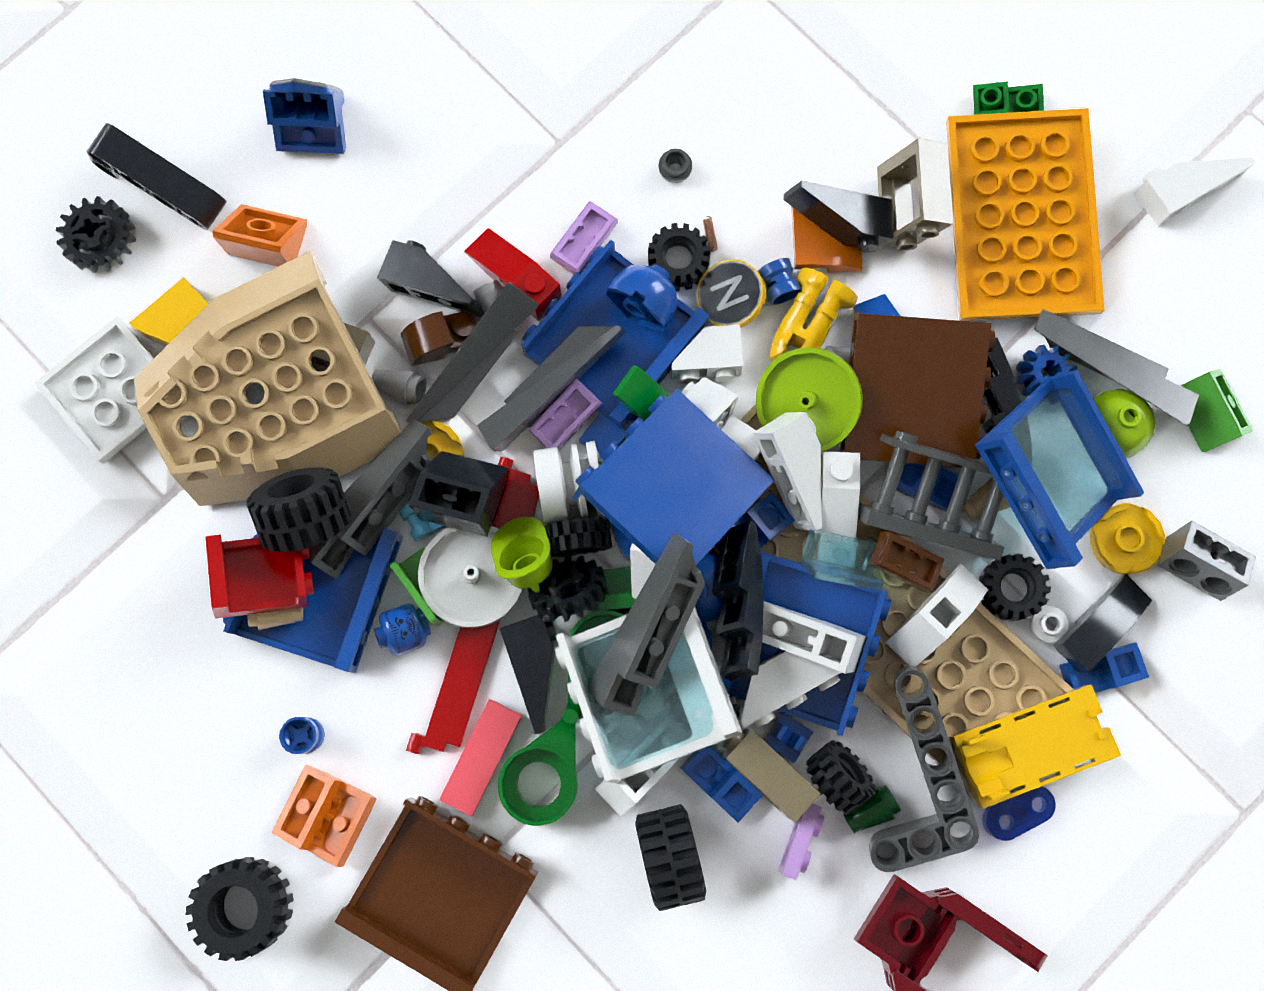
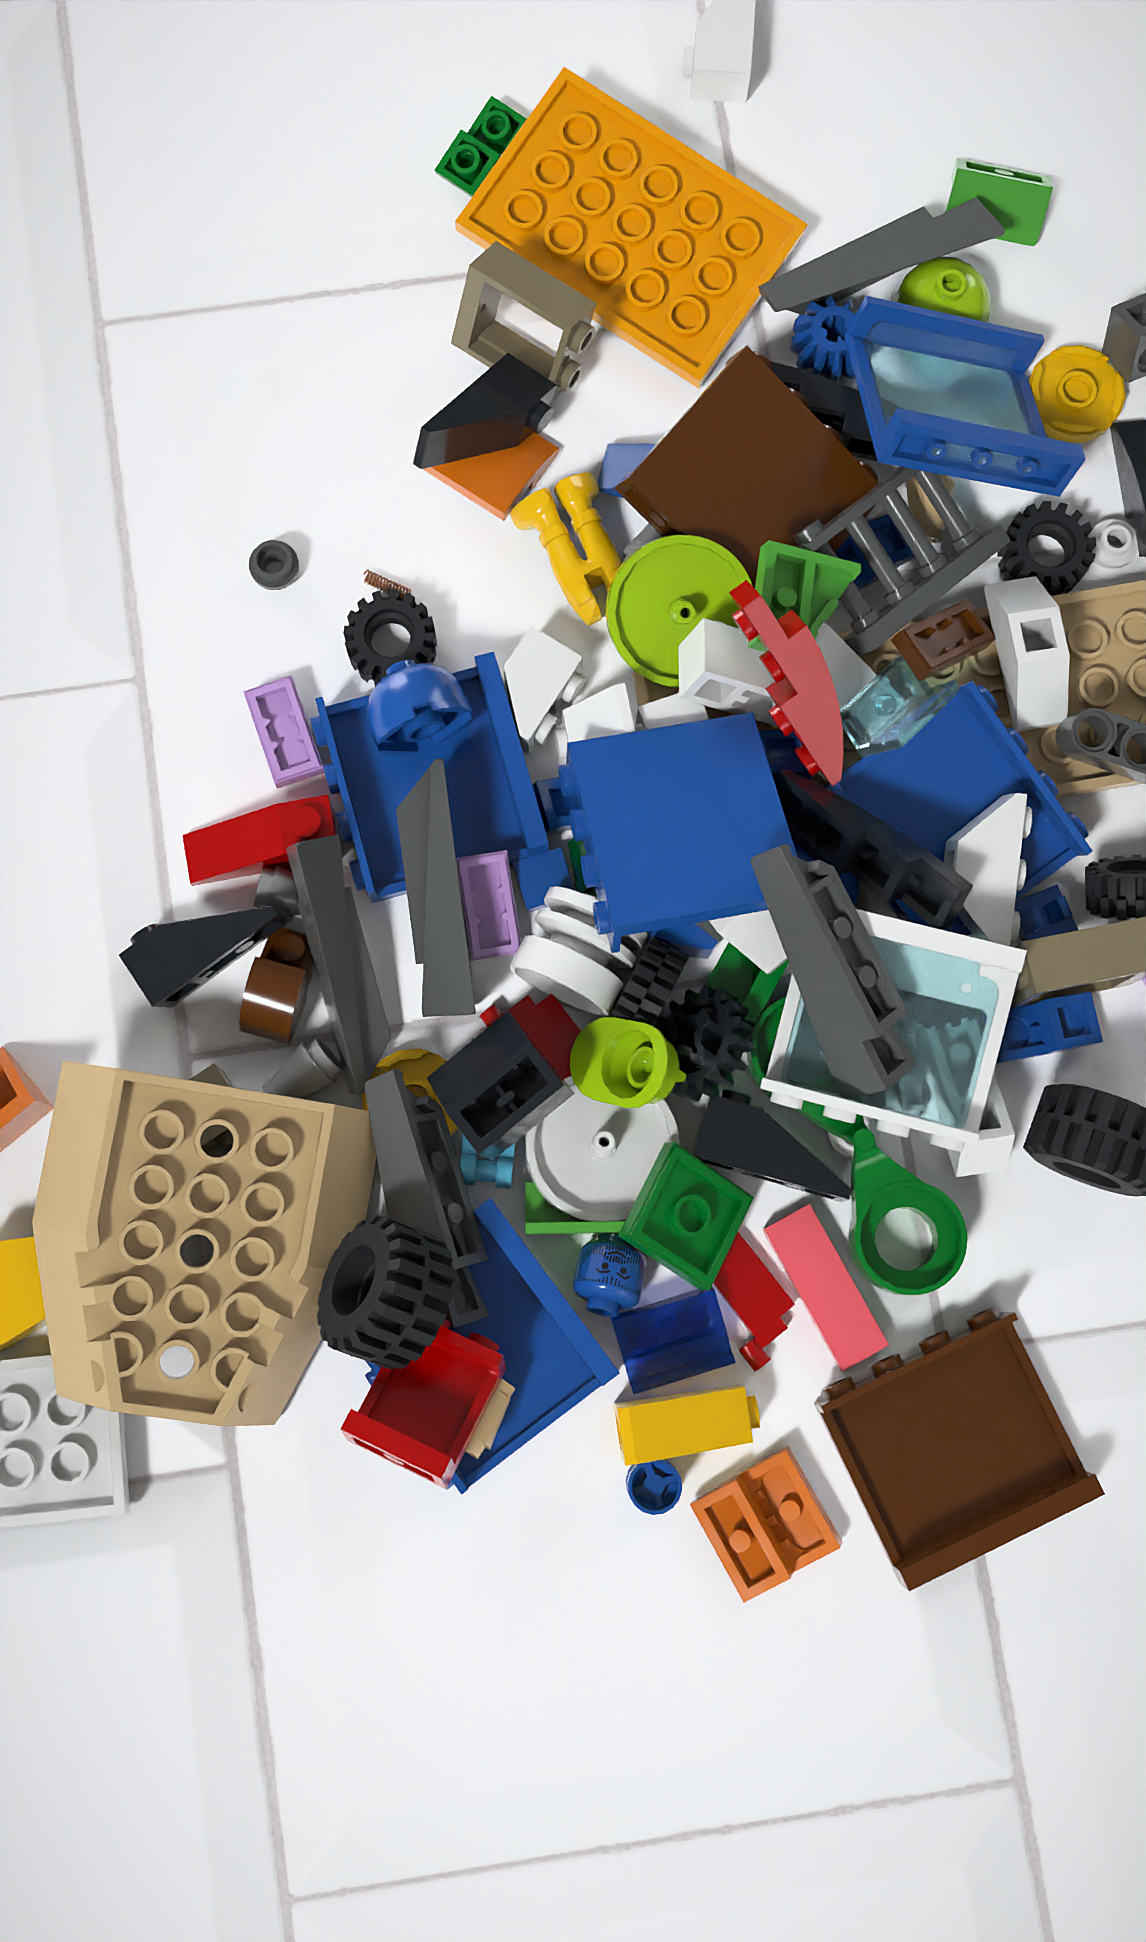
camera: 60 degrees left, 0 degrees up
black tyre [185,857,294,961] -> none
green slope [613,365,670,421] -> none
black tile [696,259,767,328] -> none
blue wheel [758,258,802,305] -> none
white slope [762,601,867,674] -> none
none -> clear blue plate [610,1286,736,1395]
none -> yellow slope [613,1385,760,1466]
none -> green tile [618,1142,754,1290]
none -> slope [729,580,844,786]
none -> bright green wing [748,540,861,652]

